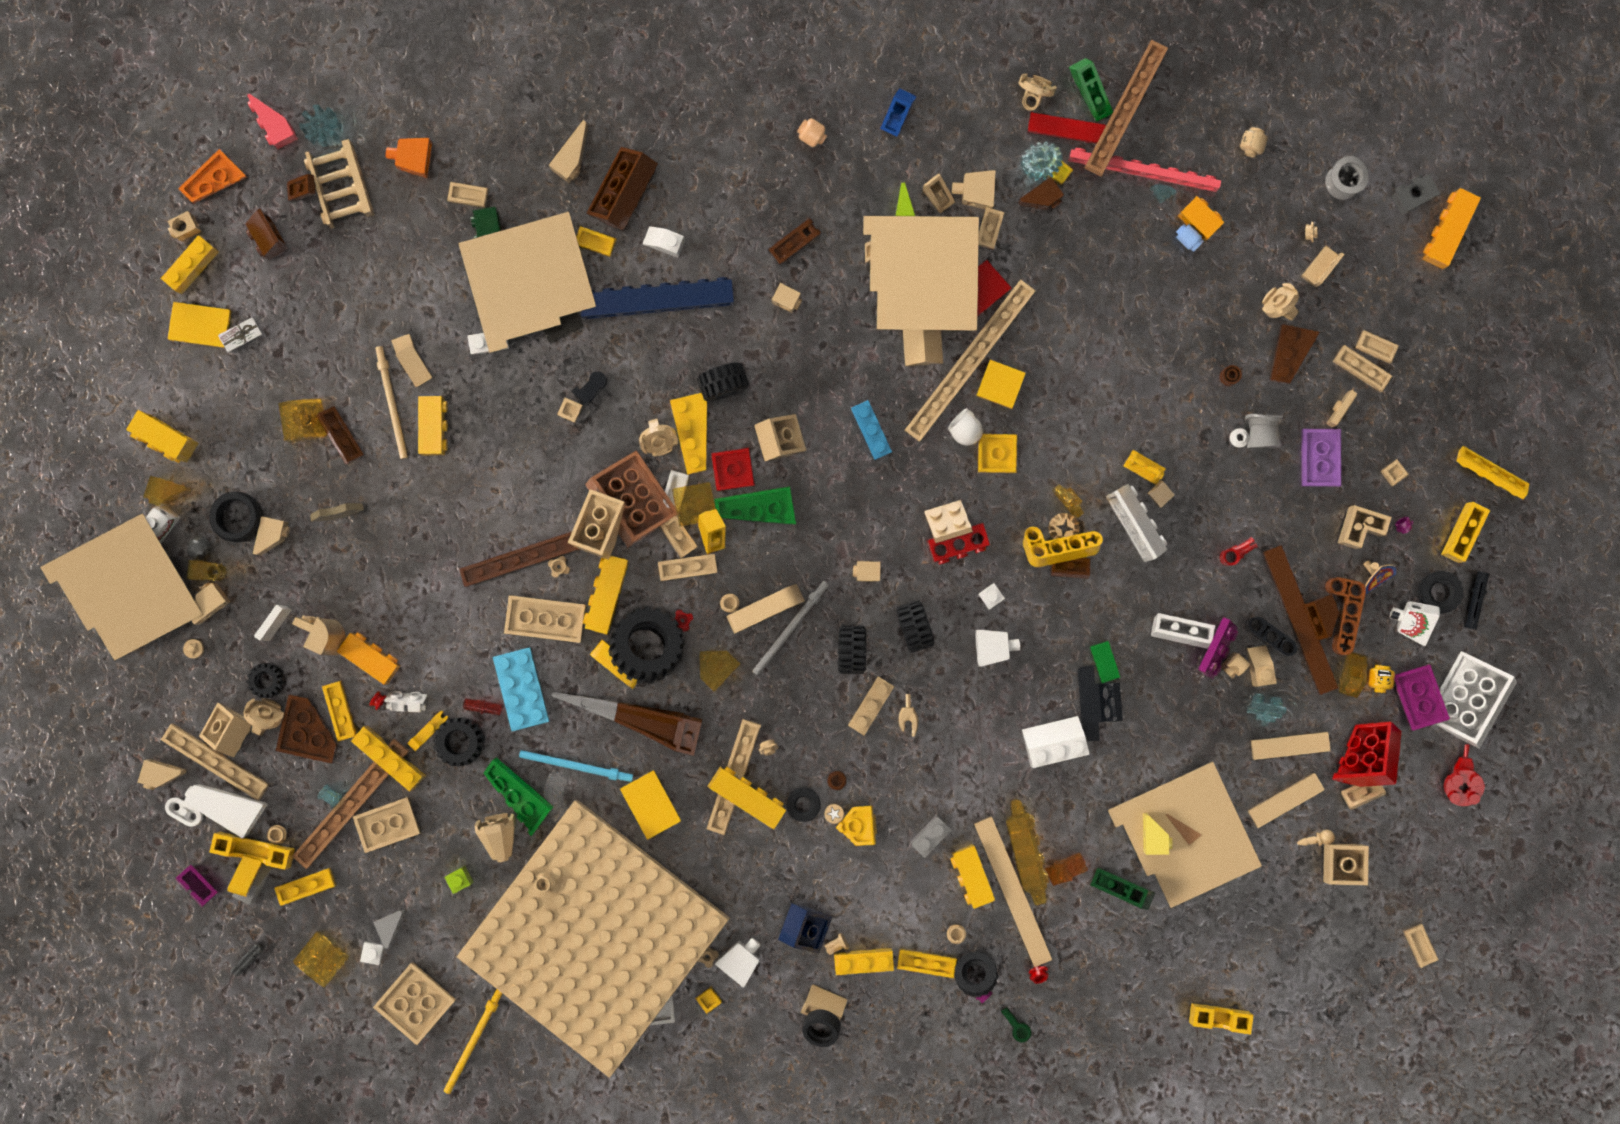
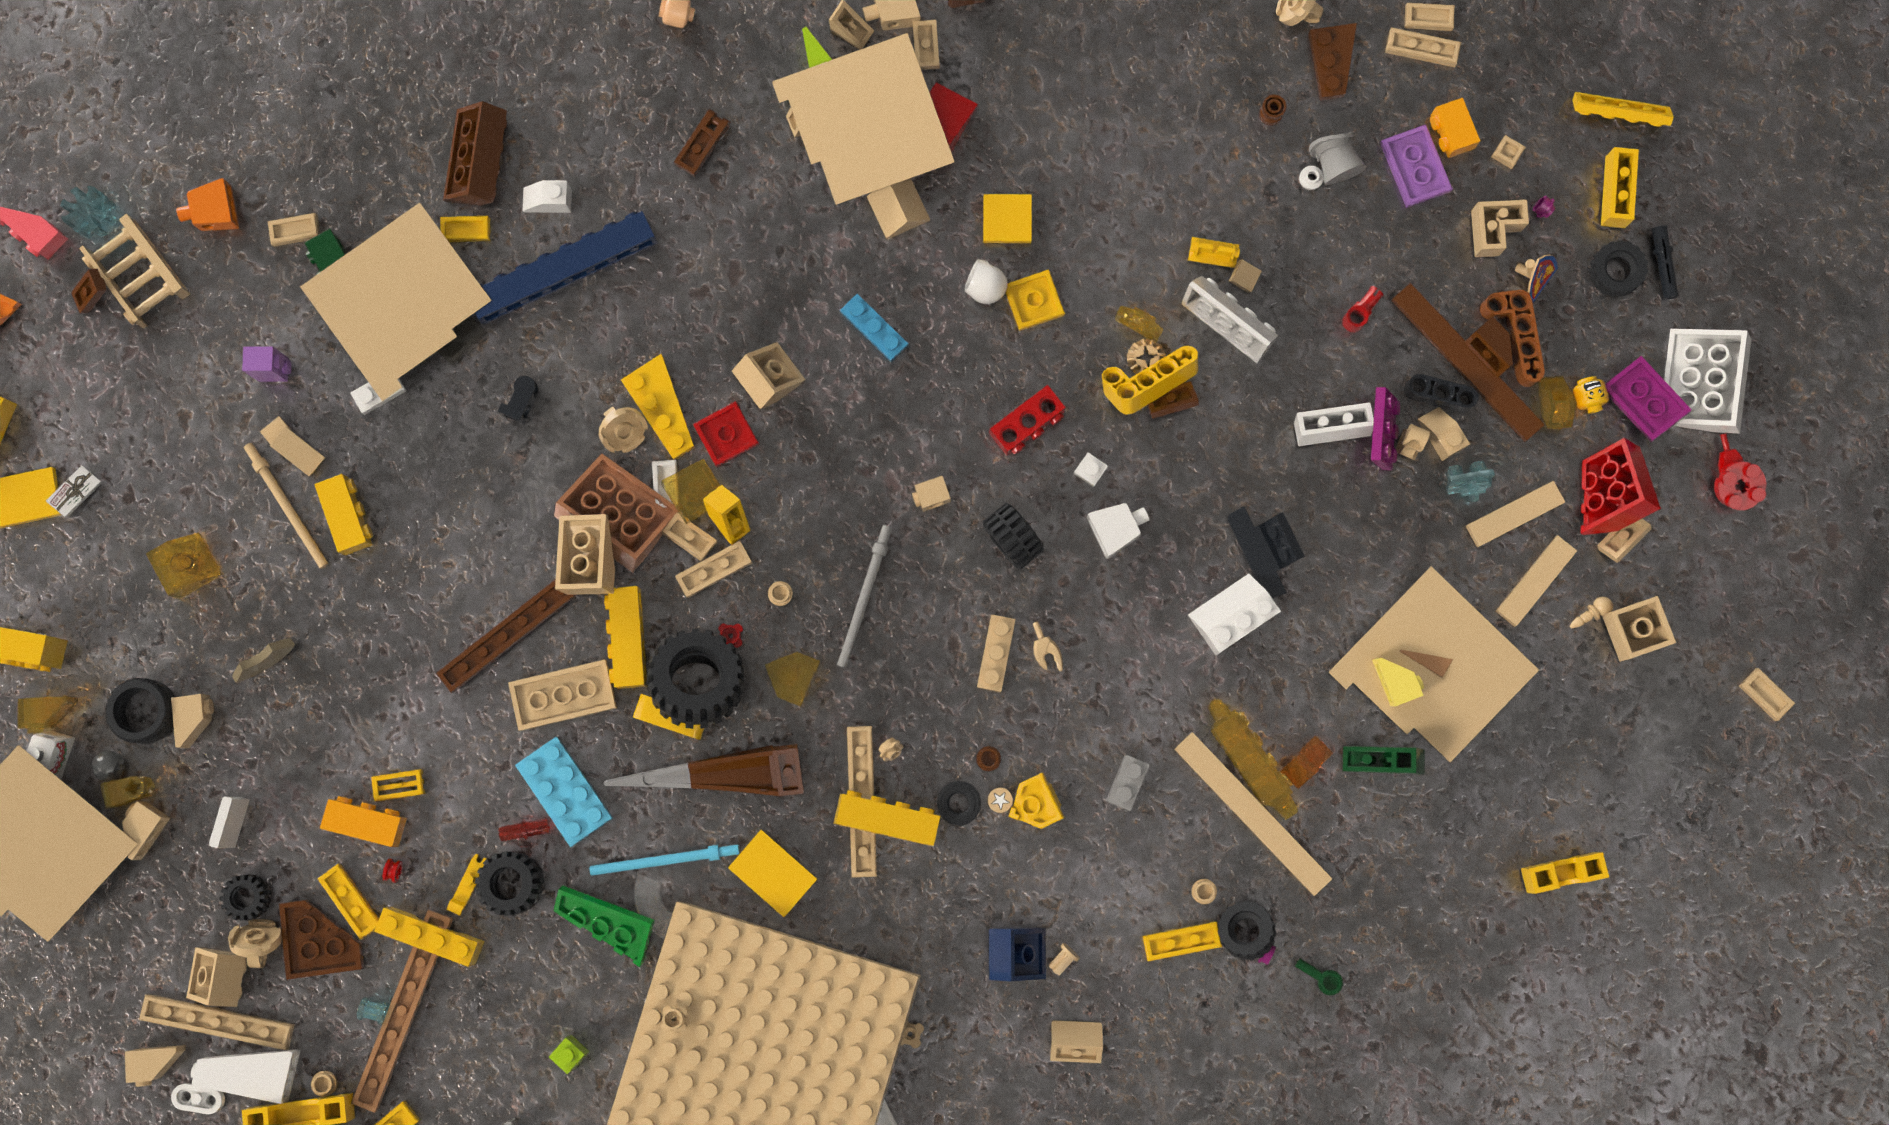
camera: 15 degrees left, 5 degrees down
tan tile [183,639,204,658] -> none
reddish brown slope [245,208,288,260] -> none
tan brick [292,615,346,655] -> none
reddish brown plate [316,406,364,465] -> none
tan plate [353,797,421,853] -> none
white hinge [385,691,427,712] -> none
tan cone [474,813,516,862] -> none
tan plate [548,556,570,578] -> none
tan slope [549,120,588,183] -> none
tan plate [557,398,583,423] -> none
yellow tile [695,986,722,1014] -> none
black tyre [697,362,750,401] -> none
green wing [714,487,796,525] -> none
white torso [715,938,761,988] -> none
tan beam [726,584,805,634] -> none
tan brick [772,283,802,313] -> none
black tyre [802,1009,841,1047] -> none
yellow brick [834,948,894,975] -> none
black tyre [838,625,866,674] -> none
tan plate [904,279,1035,442] -> none
tan plate [924,500,972,543] -> none
yellow brick [950,844,995,909] -> none
red plate [1029,966,1049,984] -> none
green tile [1090,641,1120,683] -> none
tan plate [1326,390,1357,427] -> none
white torso [1389,601,1440,646] -> none
none -> medium lavender brick [242,347,291,382]
none -> yellow tile [371,769,426,802]
none -> light orange piece [1430,98,1480,158]

